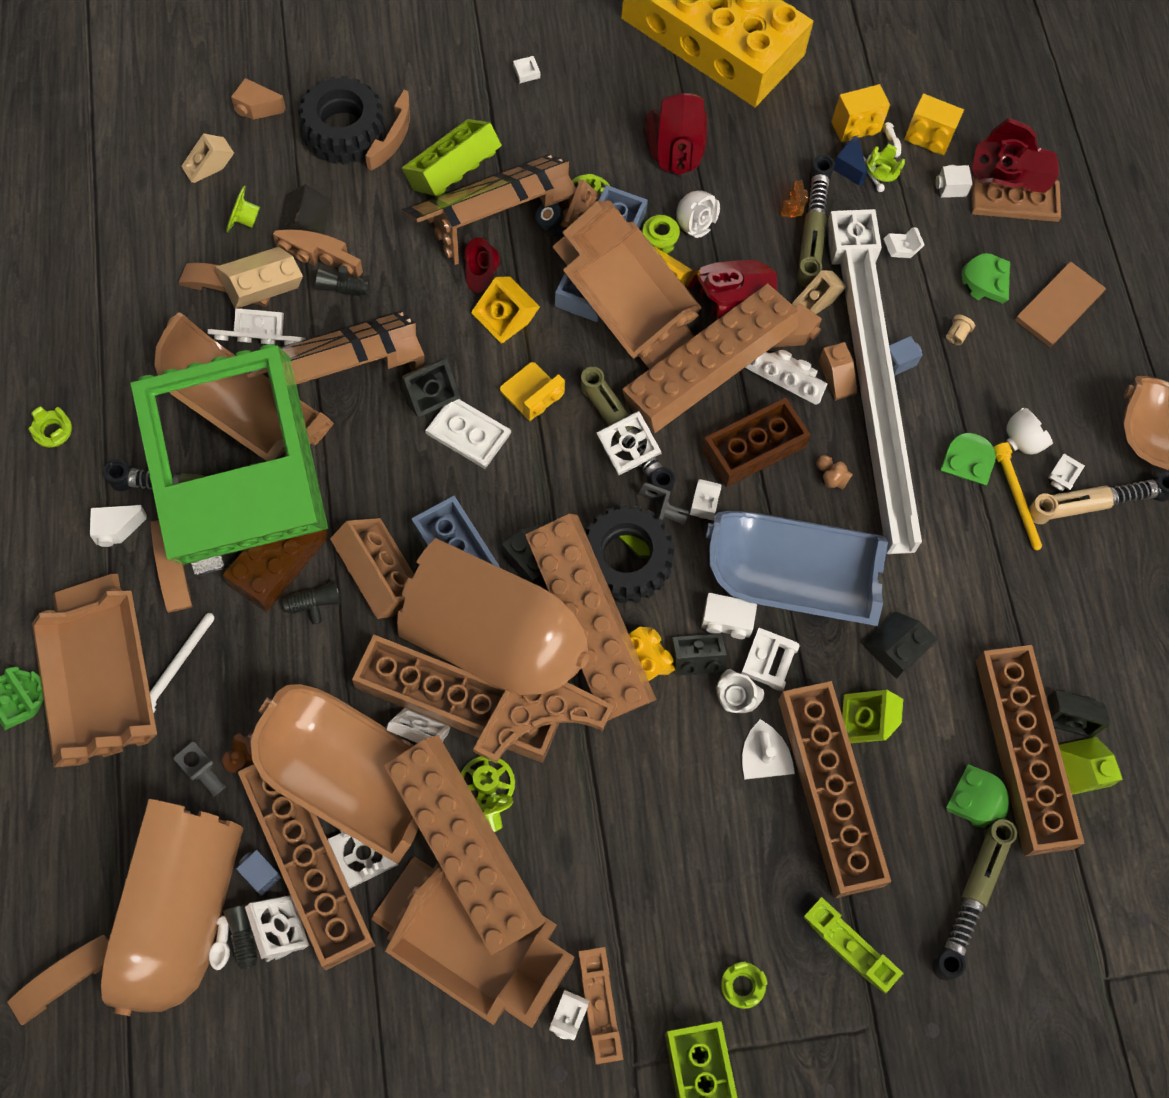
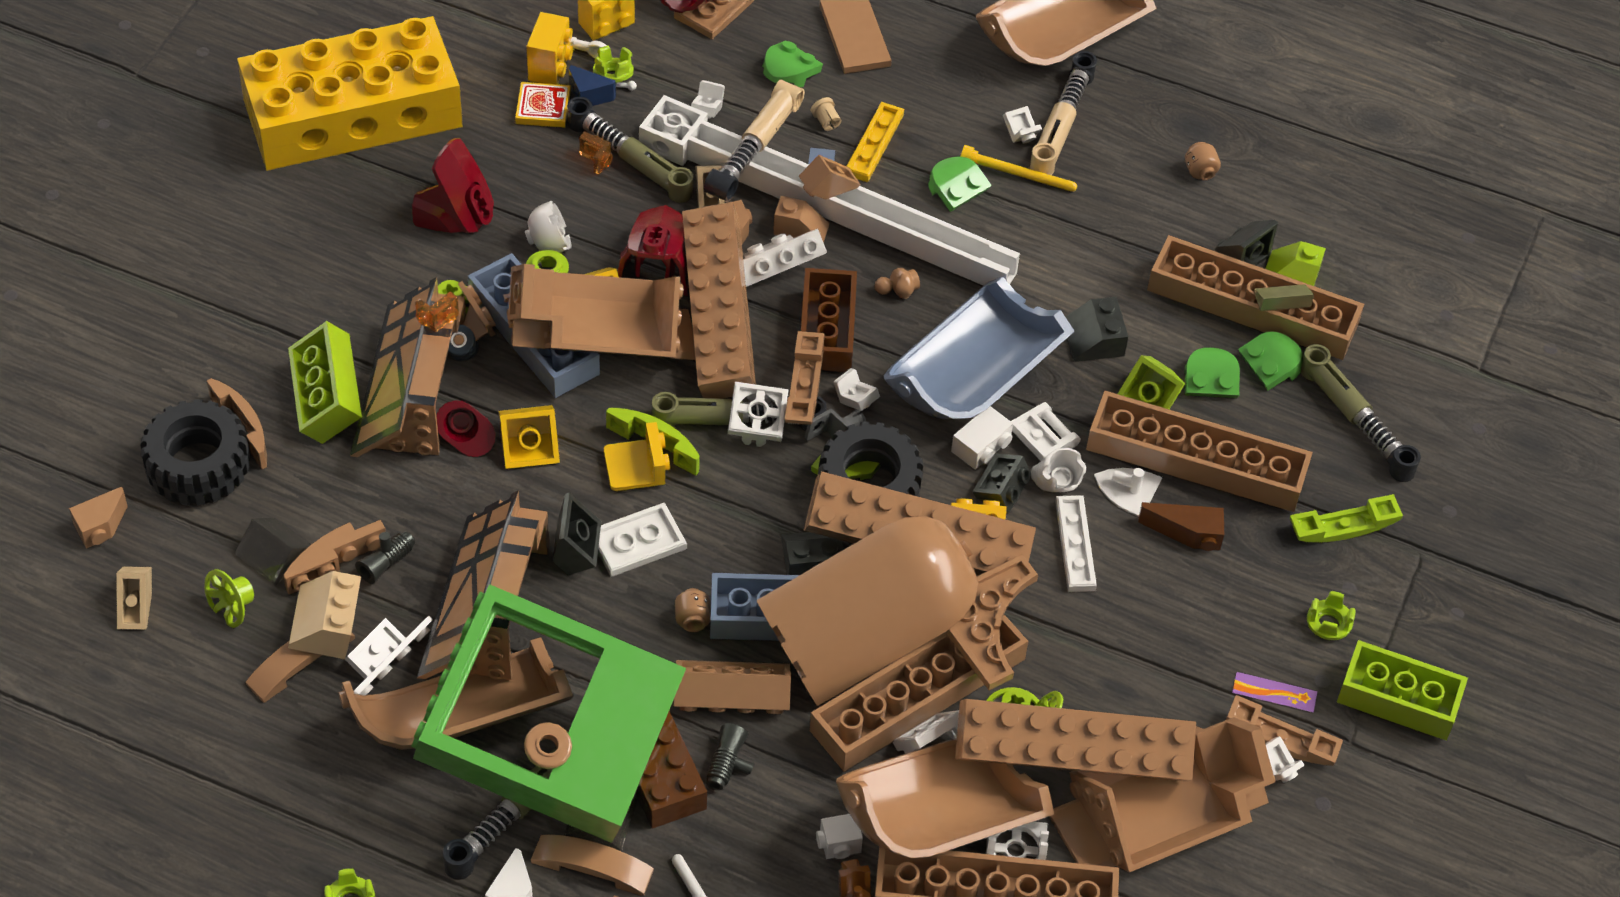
camera: 55 degrees left, 15 degrees down
white plate [513,56,540,83] -> none
white brick [936,165,972,198] -> none
white cylinder [1006,407,1053,455] -> none
none -> clear orange bracket [415,291,459,332]
none -> tile [515,82,571,128]
none -> medium nougat piece [524,722,572,769]
none -> lime slope [606,408,699,476]
none -> medium nougat head [675,588,711,632]
none -> piece [703,80,805,202]
none -> medium nougat slope [785,331,824,425]
none -> medium nougat slope [799,155,861,200]
none -> yellow tile [847,102,904,182]
none -> white tile [1055,496,1097,592]
none -> reddish brown slope [1138,502,1224,551]
none -> bright green slope [1184,348,1240,398]
none -> medium nougat head [1185,142,1221,180]
none -> medium lavender sticker [1232,672,1317,712]
none -> olive slope [1254,284,1314,311]

